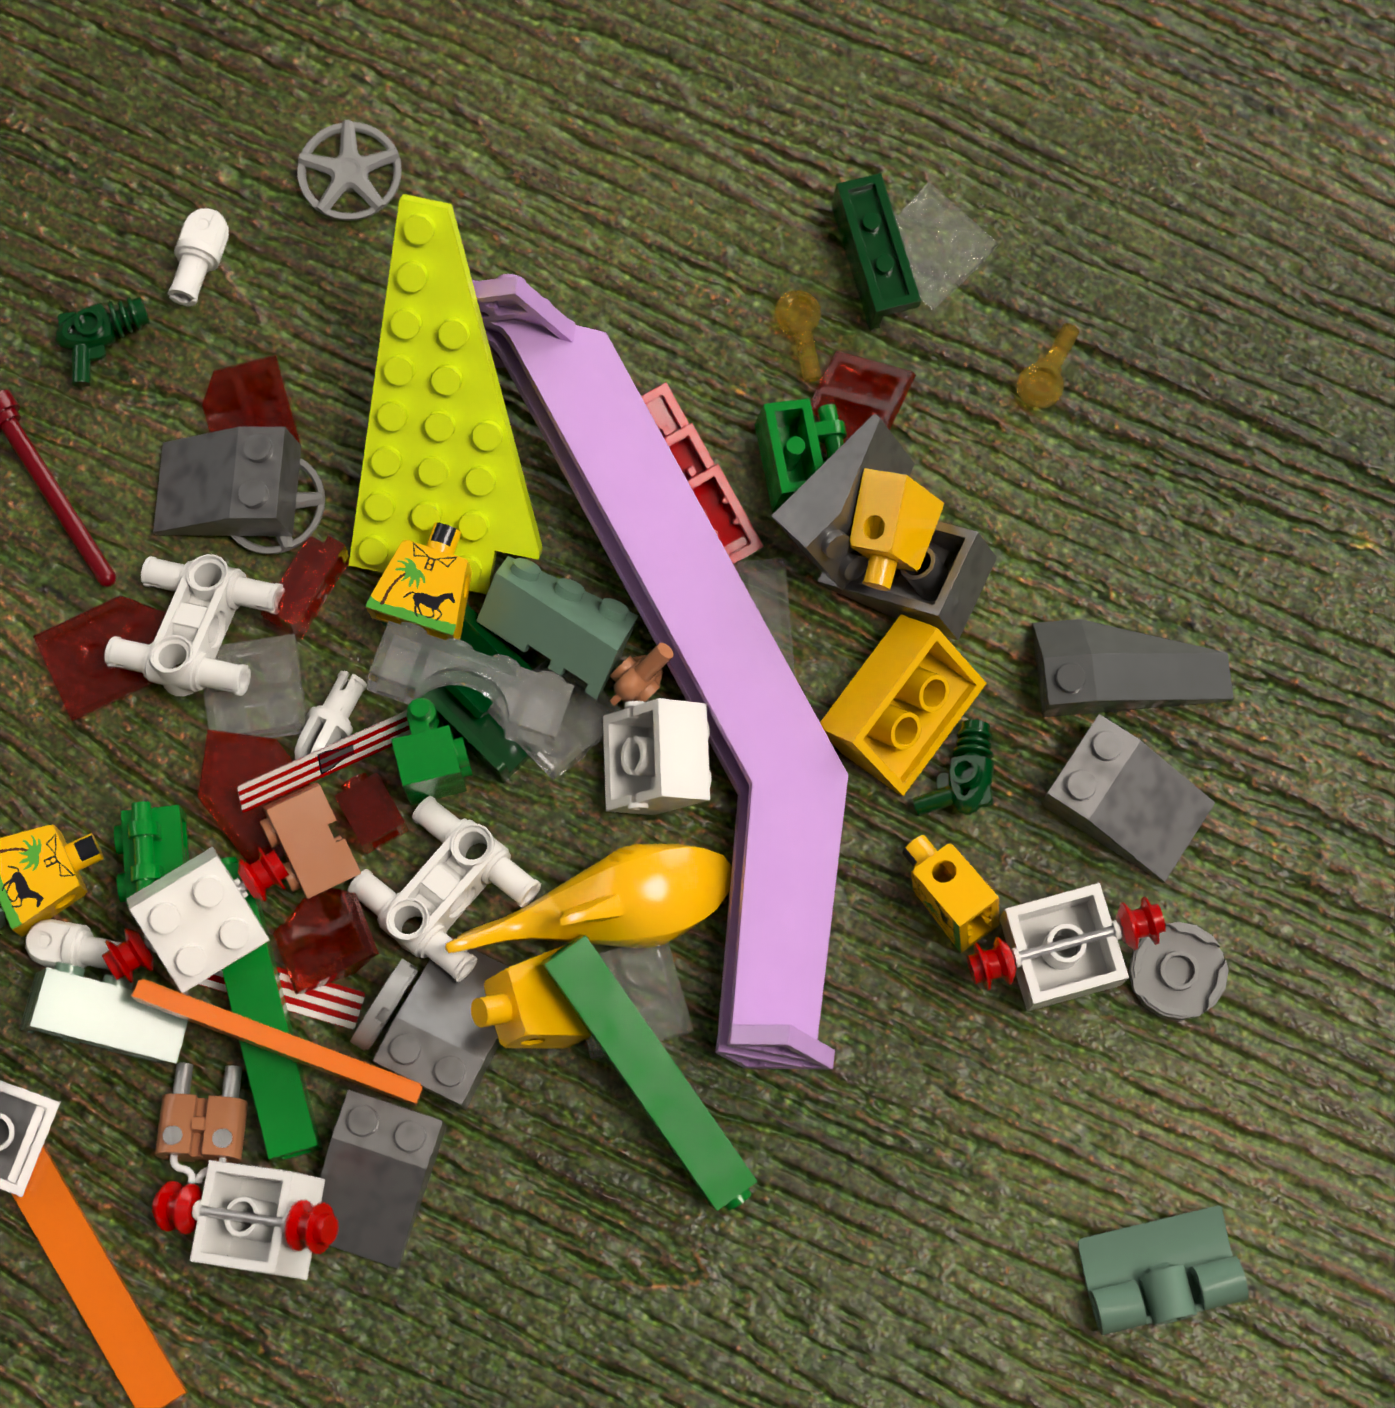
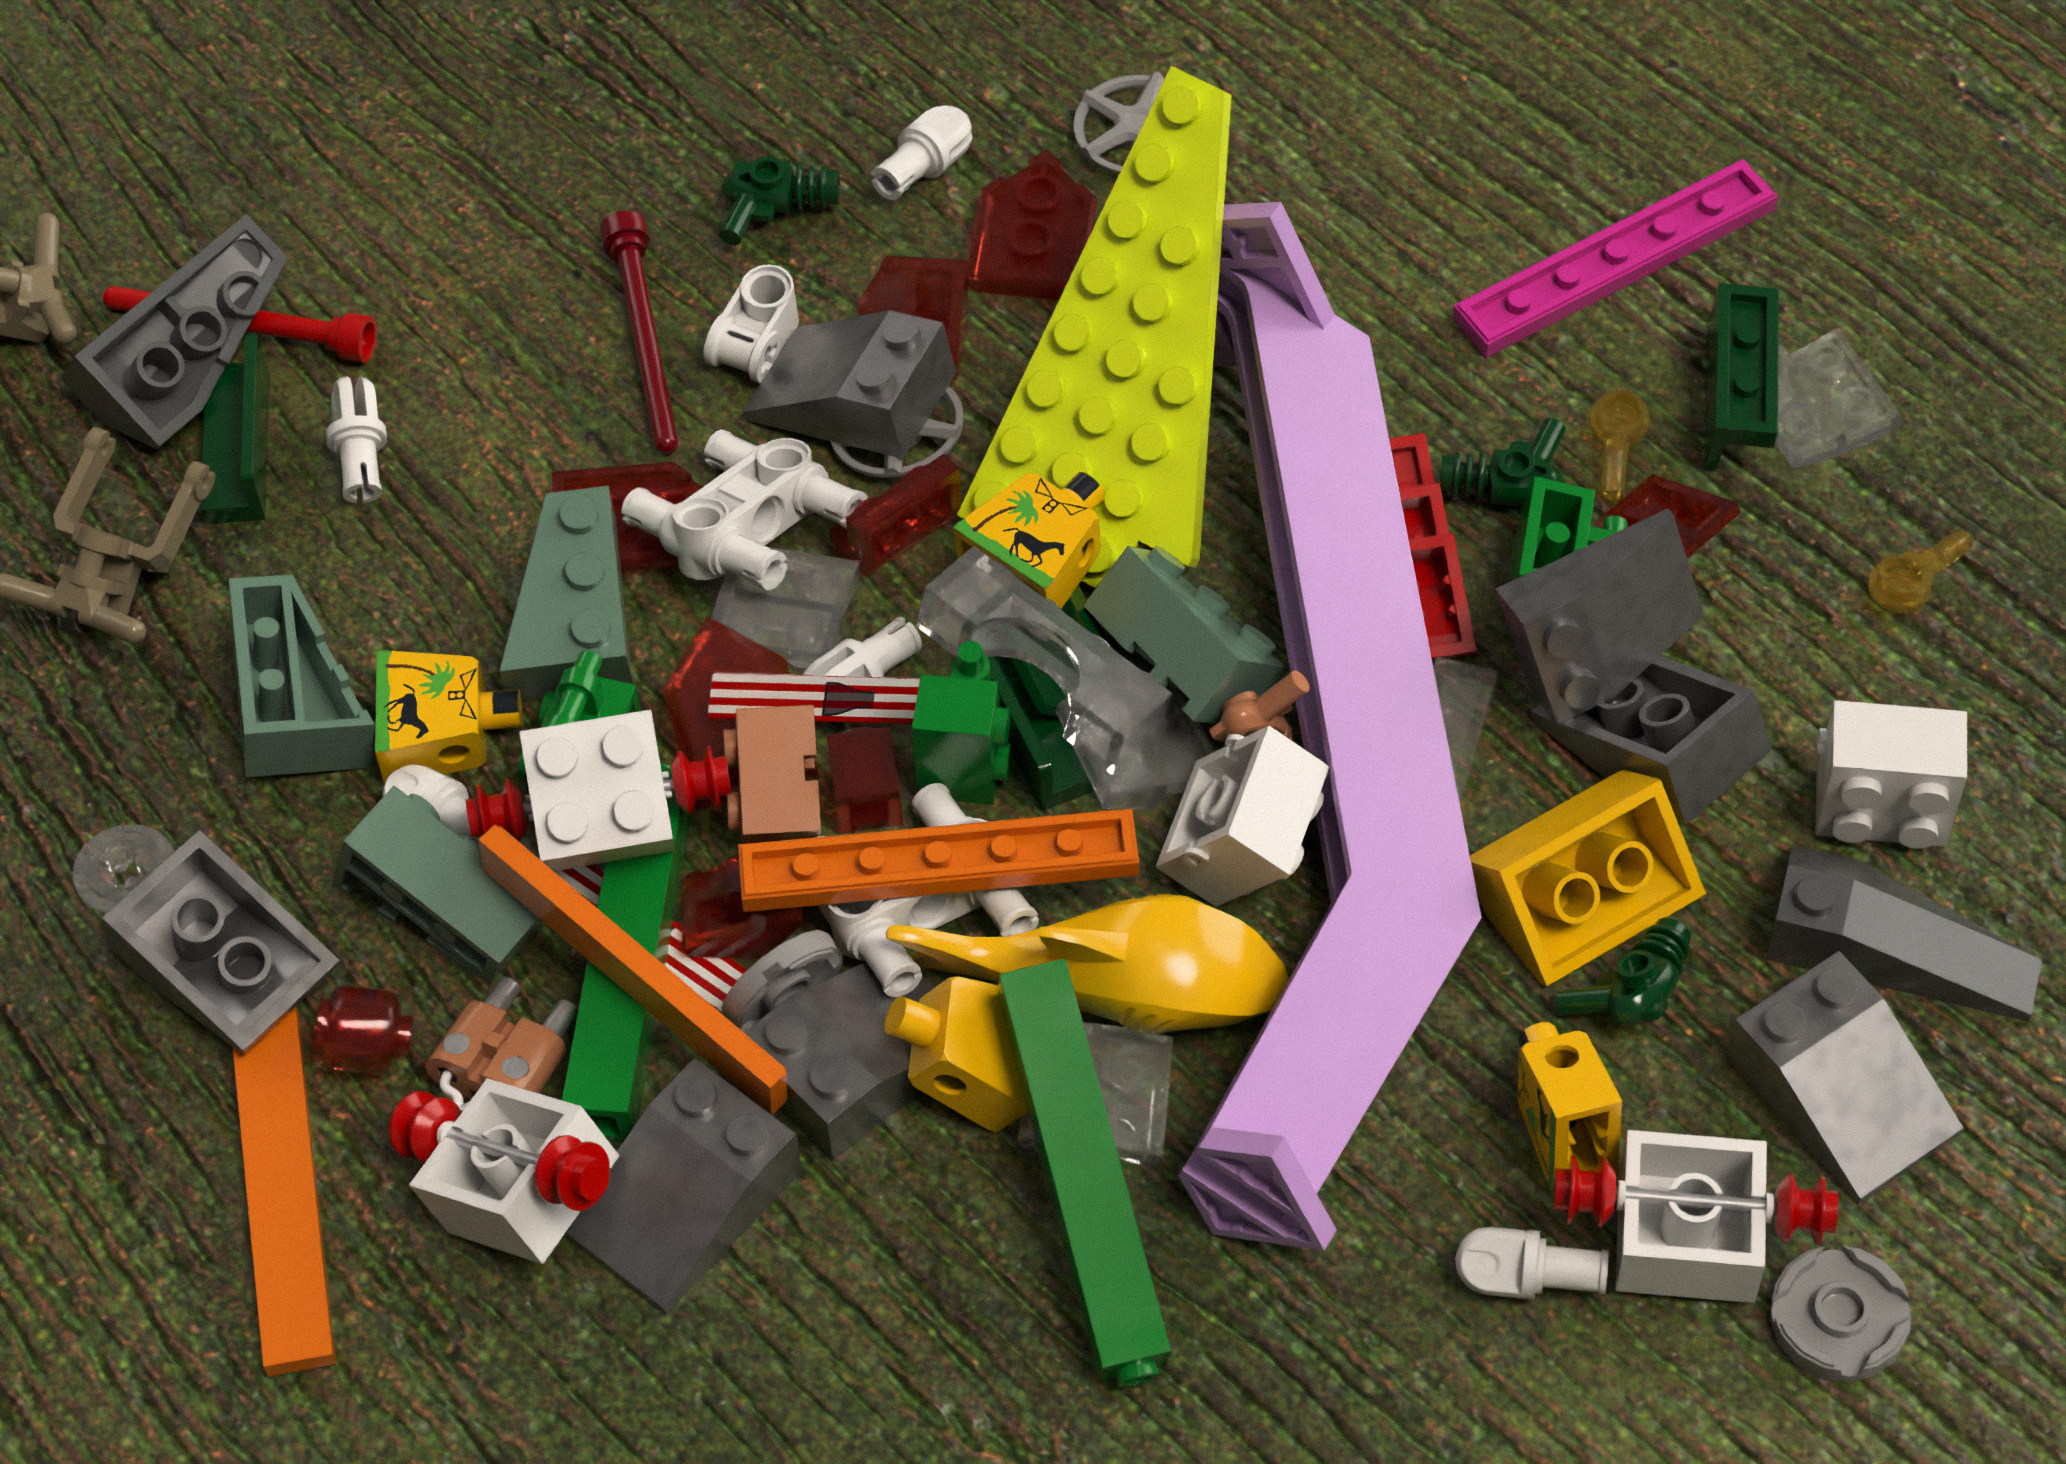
camera: 25 degrees right, 20 degrees down
yellow torso [850,468,944,591] -> none
none -> clear red head [313,984,413,1076]
none -> sand green wedge [499,486,633,700]
none -> white piece [703,264,799,383]
none -> orange tile [738,808,1139,912]
none -> clear red tile [964,149,1097,300]
none -> dark green piece [1440,418,1566,510]
none -> dark pink tile [1452,159,1778,358]
none -> white arm [1455,1227,1609,1300]
none -> white brick [1815,700,1967,848]

